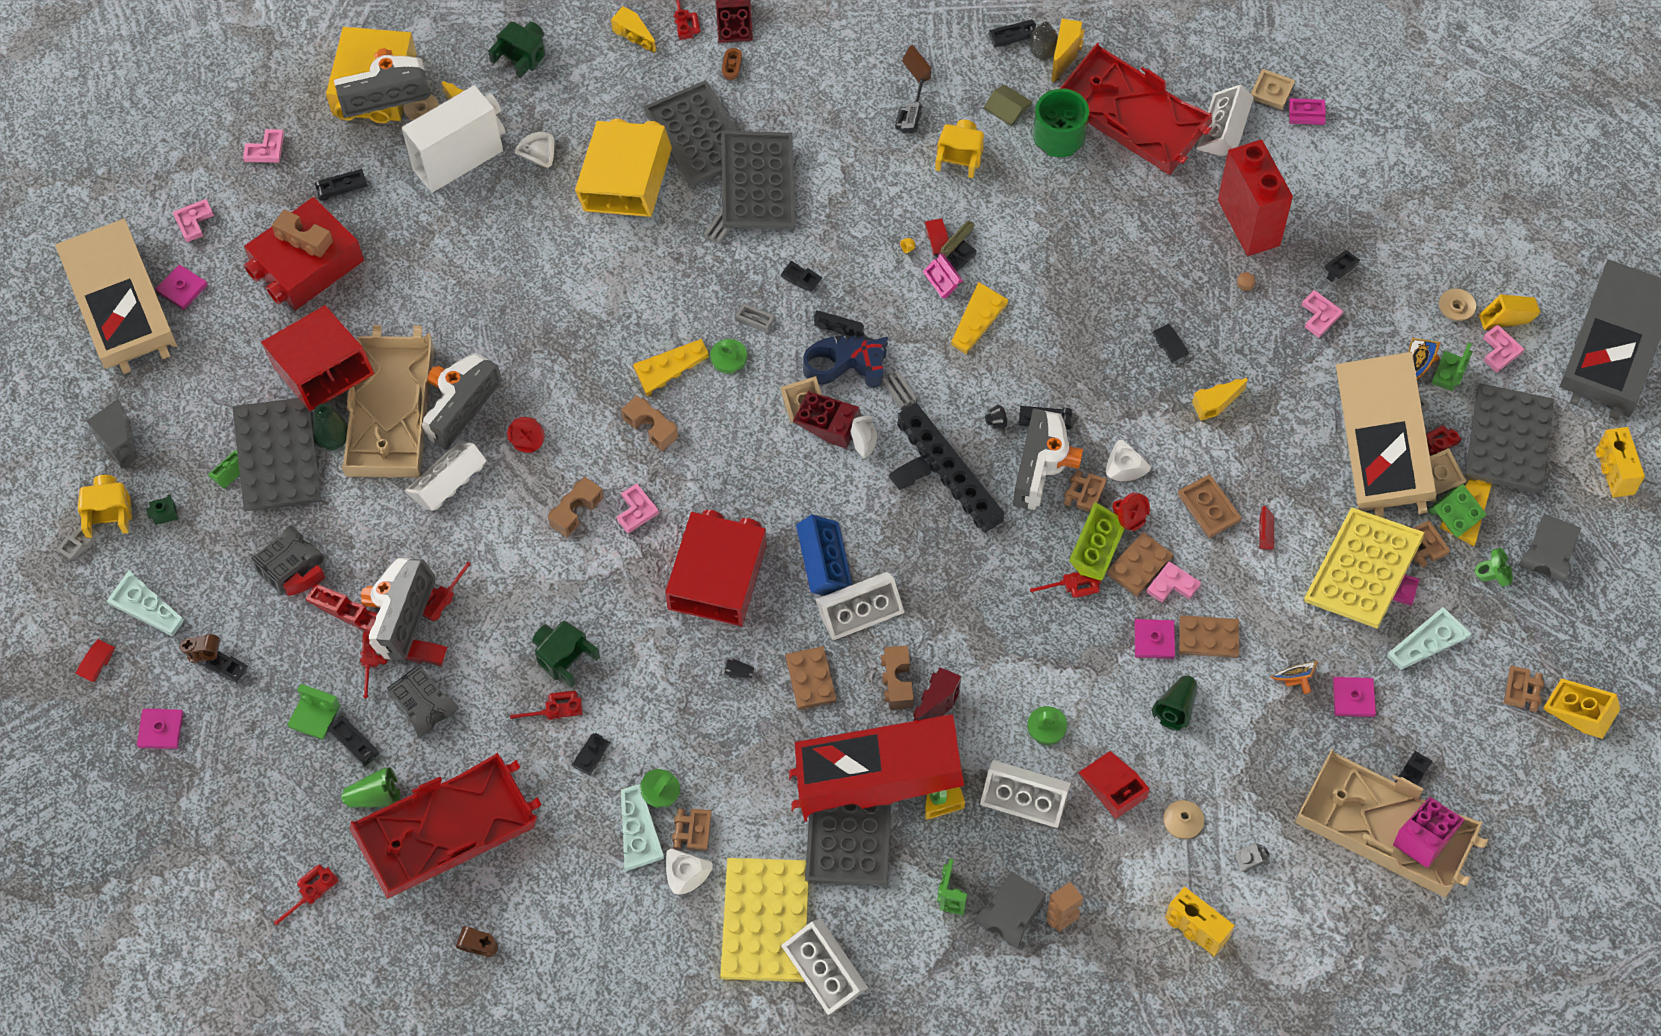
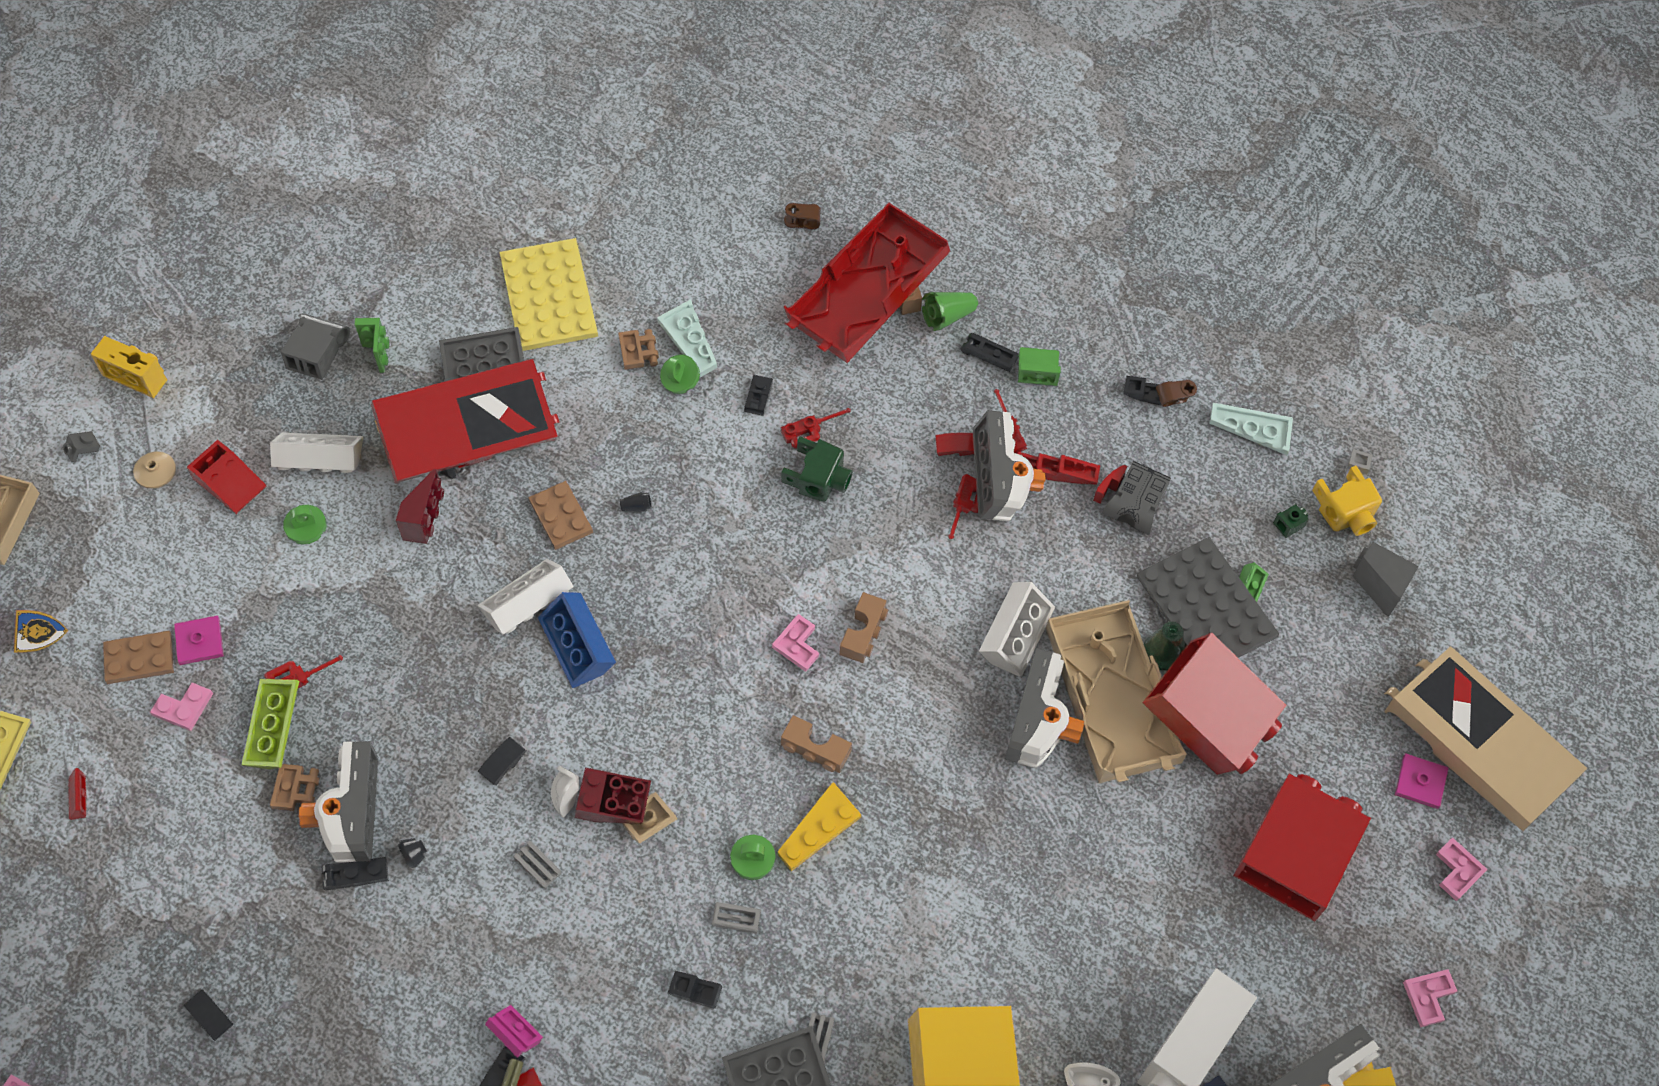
camera: 160 degrees right, 0 degrees up
red slope [75,639,116,682] -> none
dark pink plate [137,709,184,749] -> none
medium nougat arch [272,209,333,258] -> none
red piece [274,864,339,925] -> none
black plate [315,169,368,201] -> none
dark grey piece [387,665,459,738] -> none
red tile [507,417,545,453] -> none
red brick [665,510,767,627] -> none
white hat [666,849,713,894] -> none
white slope [781,919,868,1015] -> none
dark blue animal [803,335,889,388] -> none
black plate [814,310,864,337] -> none
medium nougat arch [881,645,914,710] -> none
black brick [897,403,1004,533] -> none
yellow hinge [900,238,916,253] -> none
yellow wing [951,282,1008,354] -> none
medium nougat arch [1046,882,1083,932] -> none
white hat [1106,440,1151,482] -> none
medium nougat plate [1106,532,1174,597] -> none
red tile [1112,492,1150,531] -> none
dark green cone [1151,676,1198,731] -> none
medium nougat plate [1177,474,1242,538] -> none
yellow slope [1192,378,1248,421] -> none

